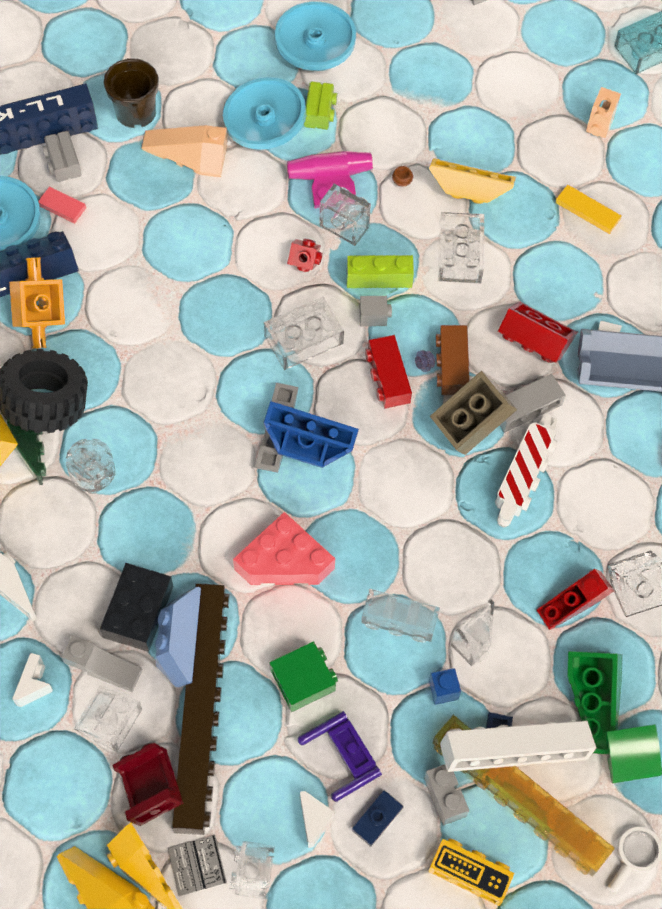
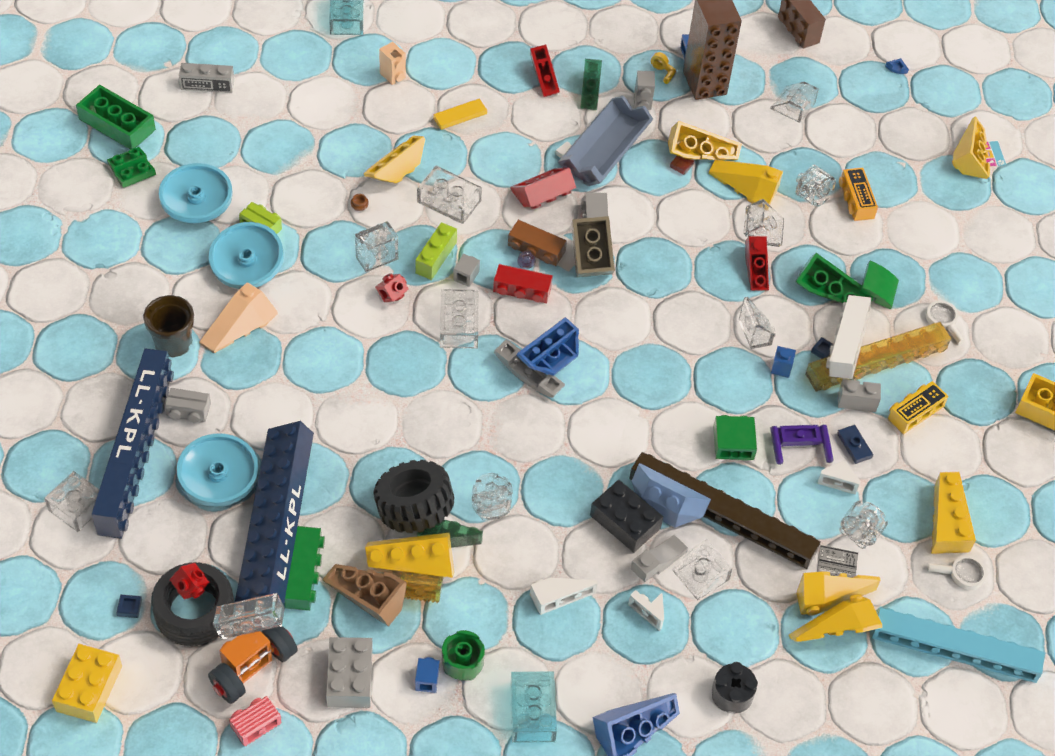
camera: 65 degrees left, 10 degrees down
light orange brick [9,258,65,348] -> none
coral tile [38,186,86,224] -> none
dark red panel [112,743,183,826] -> none
coral brick [233,512,335,585] -> none
dark pink plate [287,151,373,209] -> none
clear brick [361,589,440,643] -> none
white hinge [495,414,558,528] -> none

